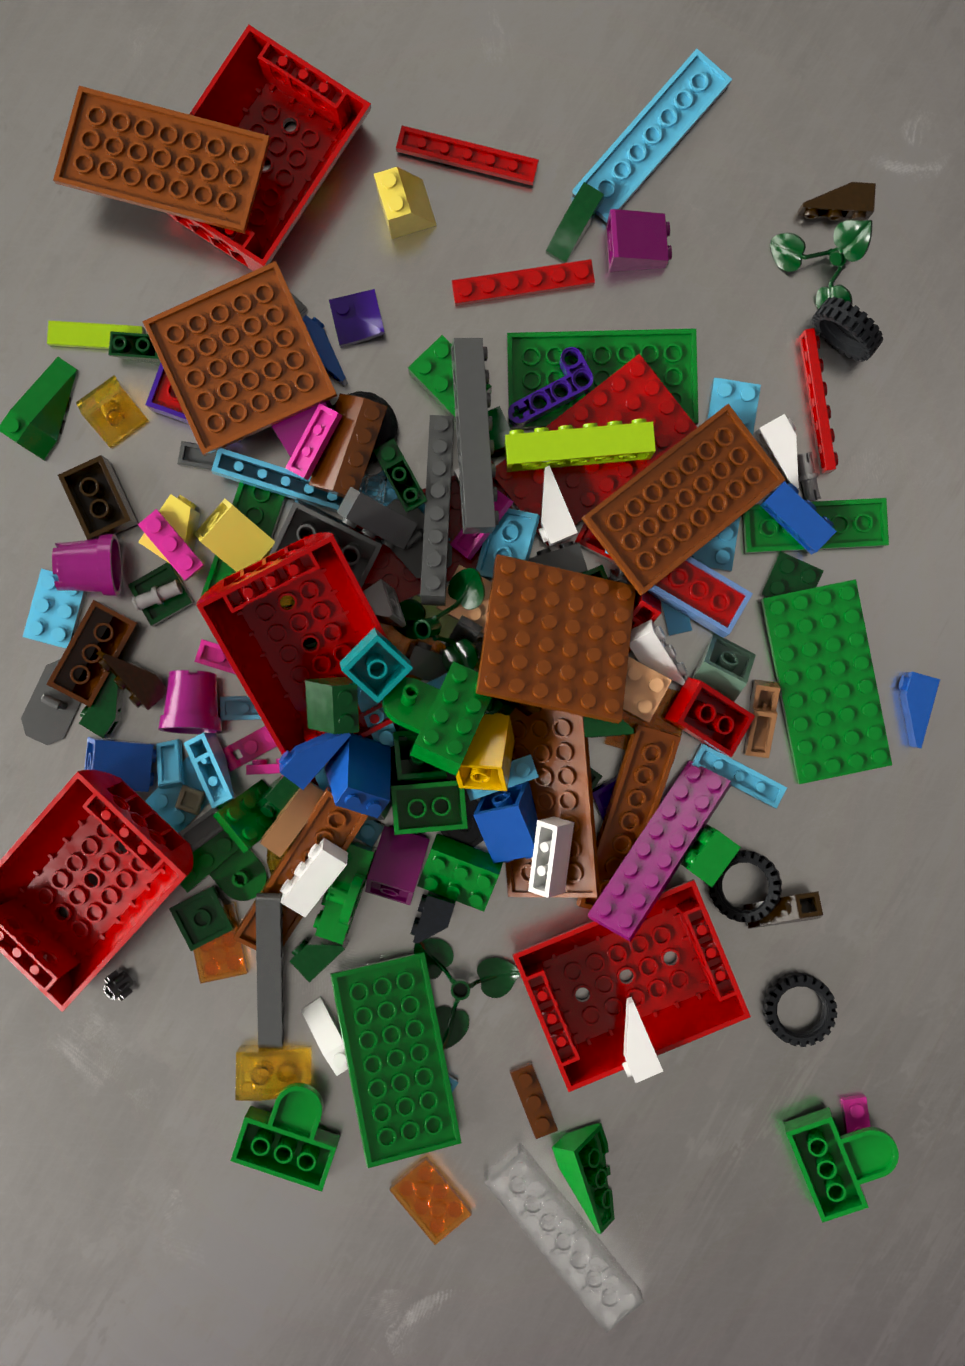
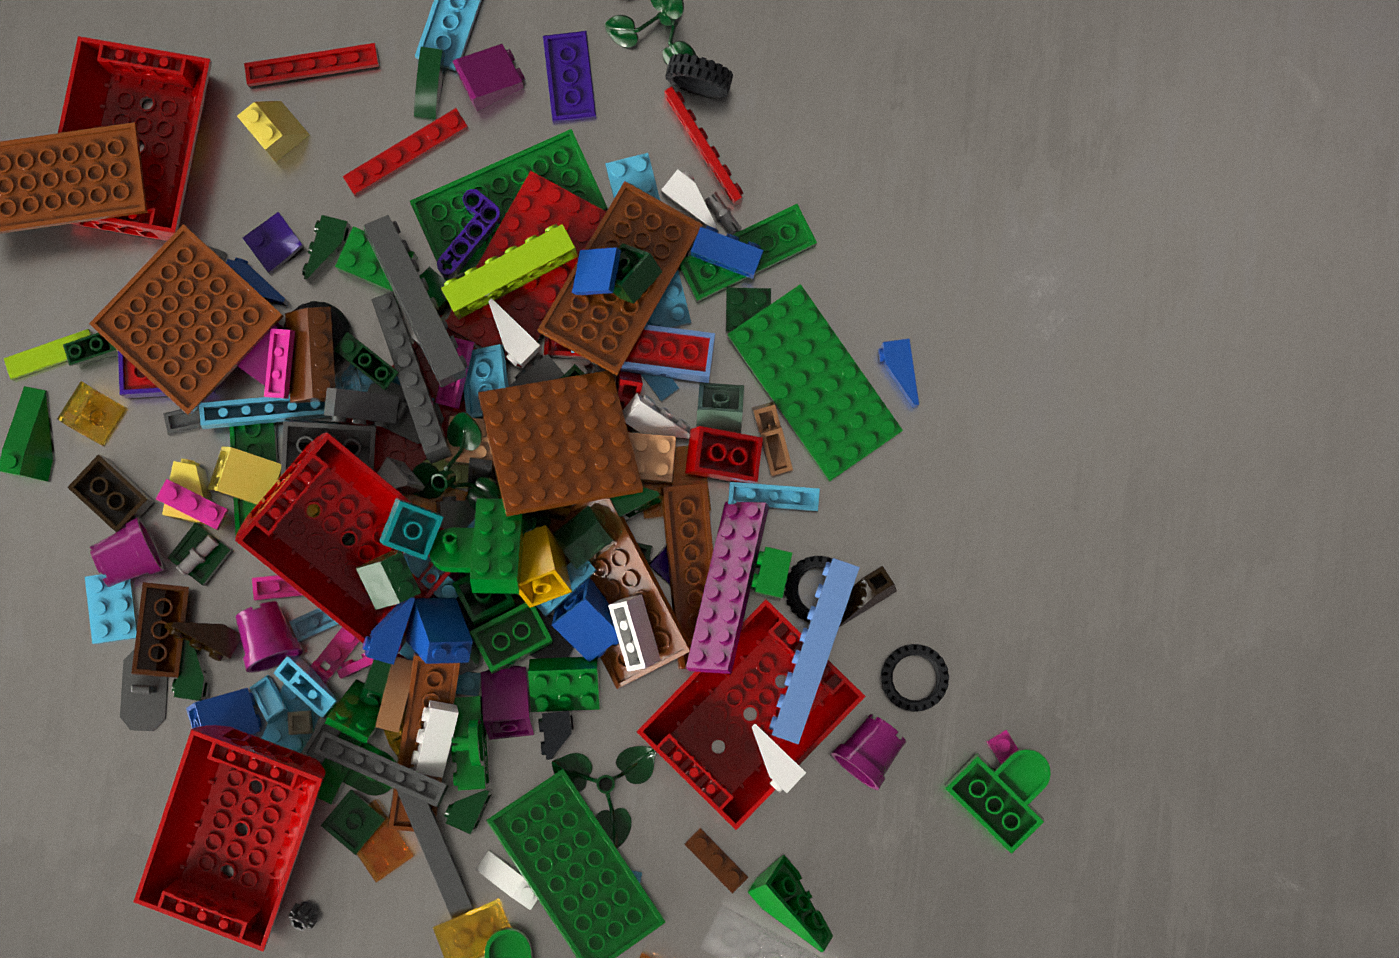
camera: 25 degrees left, 5 degrees down
none -> dark green slope [302,215,351,284]
none -> dark grey plate [314,731,448,808]
none -> dark purple tile [543,31,597,123]
none -> clear green slope [553,506,617,570]
none -> blue tile [572,247,621,295]
none -> dark green slope [613,243,662,304]
none -> medium blue brick [769,558,860,744]
none -> magenta piece [831,714,906,790]

